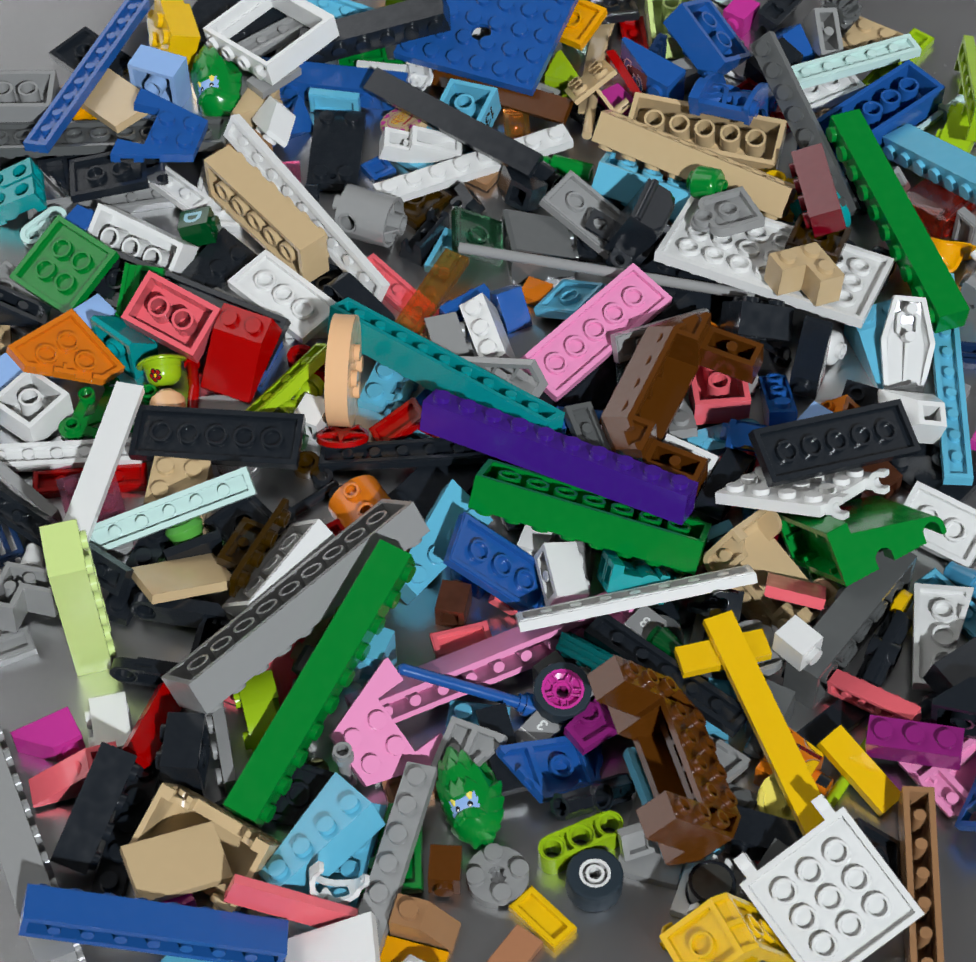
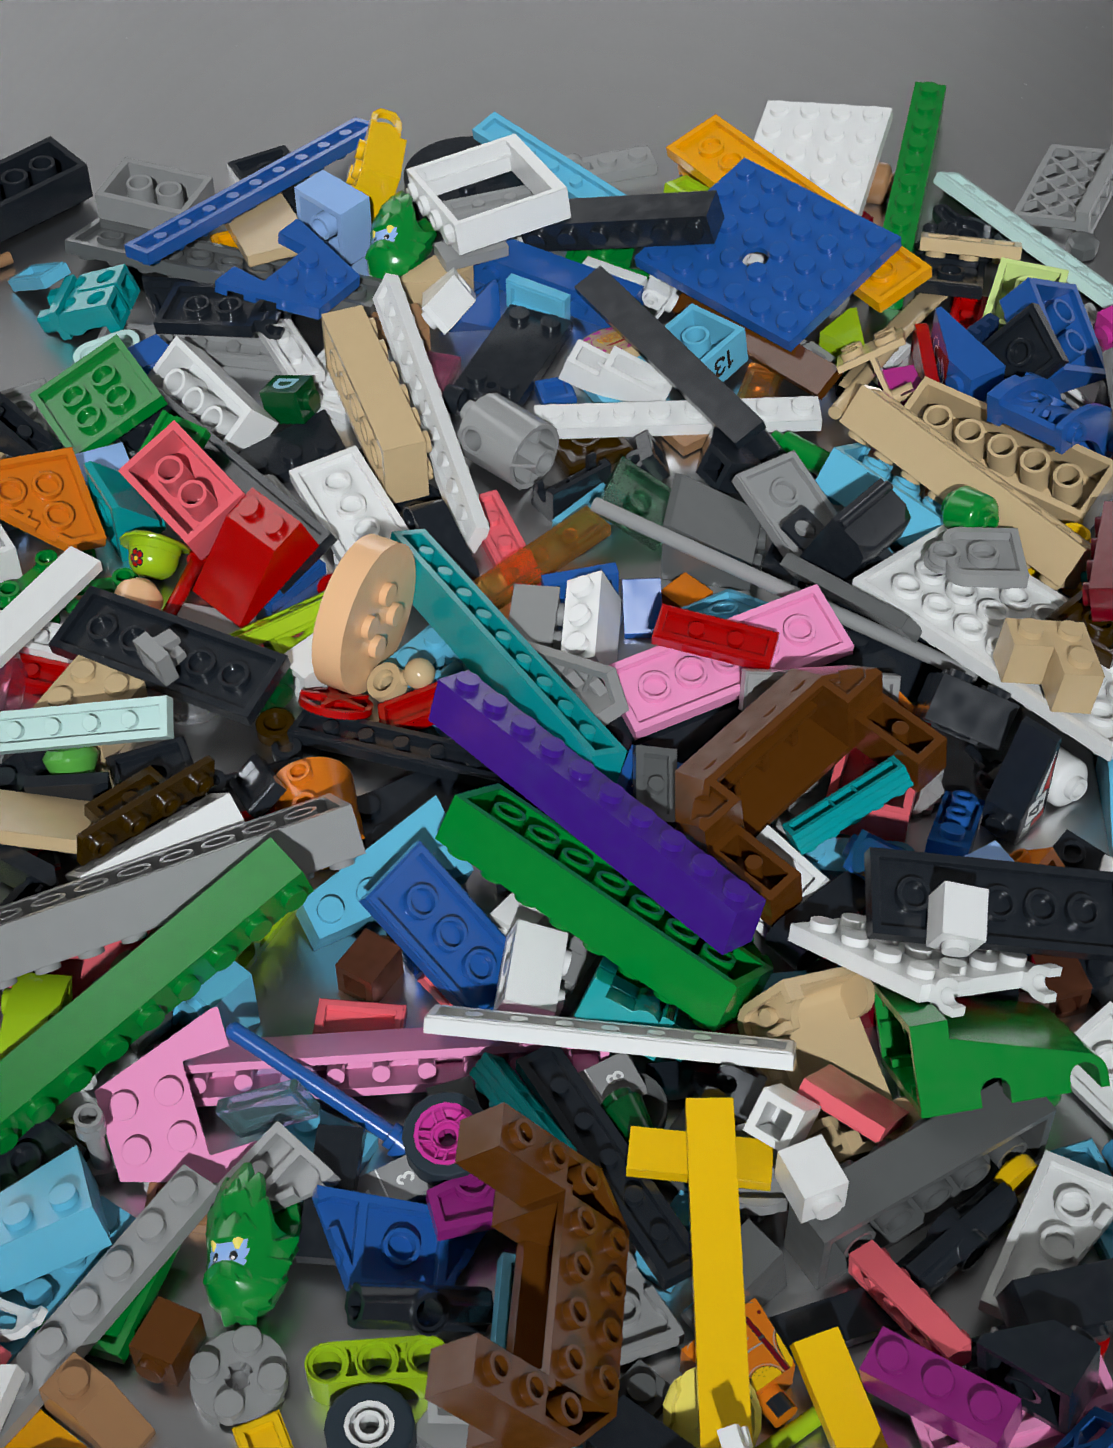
camera: 20 degrees right, 5 degrees down
none -> light grey tile [133,629,187,687]
none -> clear light blue tile [216,1078,320,1138]
none -> black tile [229,753,286,819]
none -> tan plate [367,658,435,703]
none -> red tile [651,604,780,669]
none -> white brick [743,1083,821,1151]
none -> dark grey tile [780,553,922,643]
none -> teal piece [782,756,914,855]
none -> white brick [926,881,989,957]
none -> black tile [982,302,1069,380]

